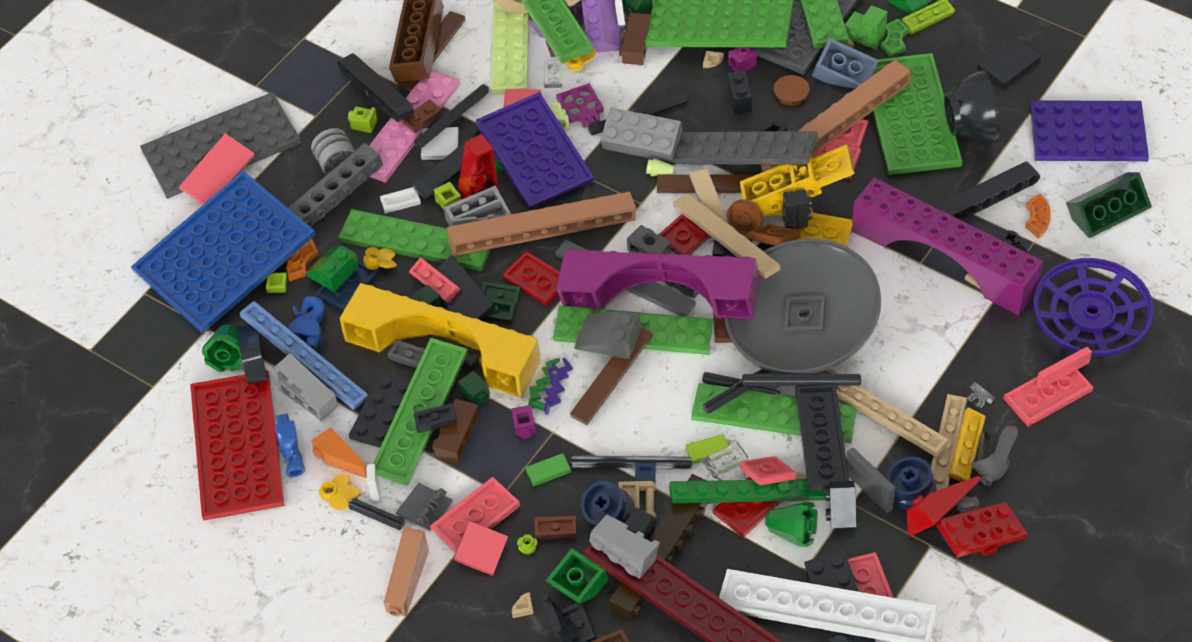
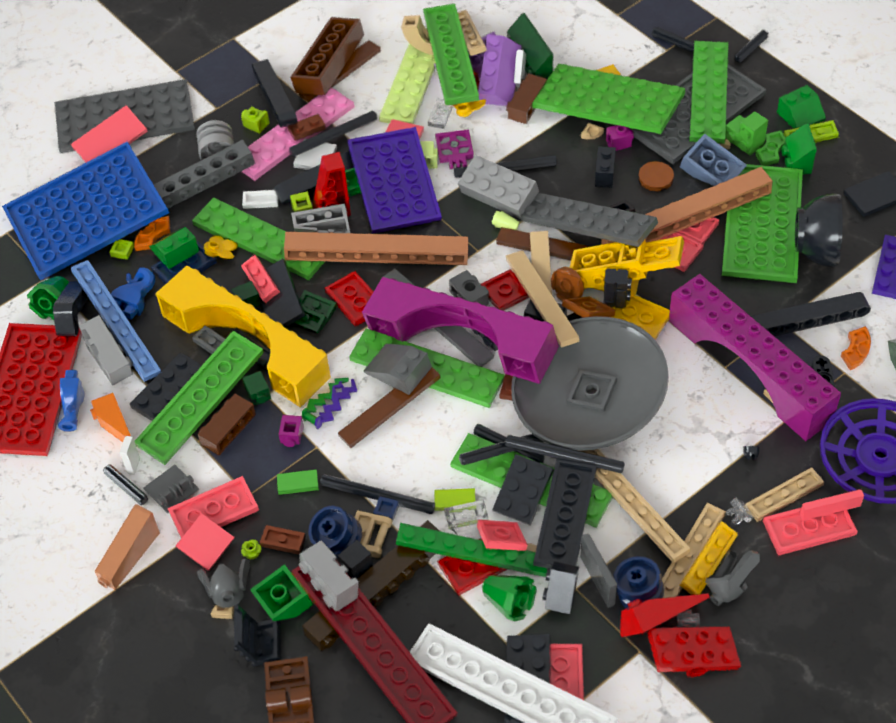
camera: 15 degrees right, 0 degrees up
yellow plate [319,474,360,510] -> none
black plate [414,403,457,433] -> none
none -> dark grey piece [197,559,250,608]
none -> black plate [492,454,554,526]
none -> black hinge [743,446,759,460]
none -> tan tile [745,467,824,522]
none -> green slope [781,124,817,174]

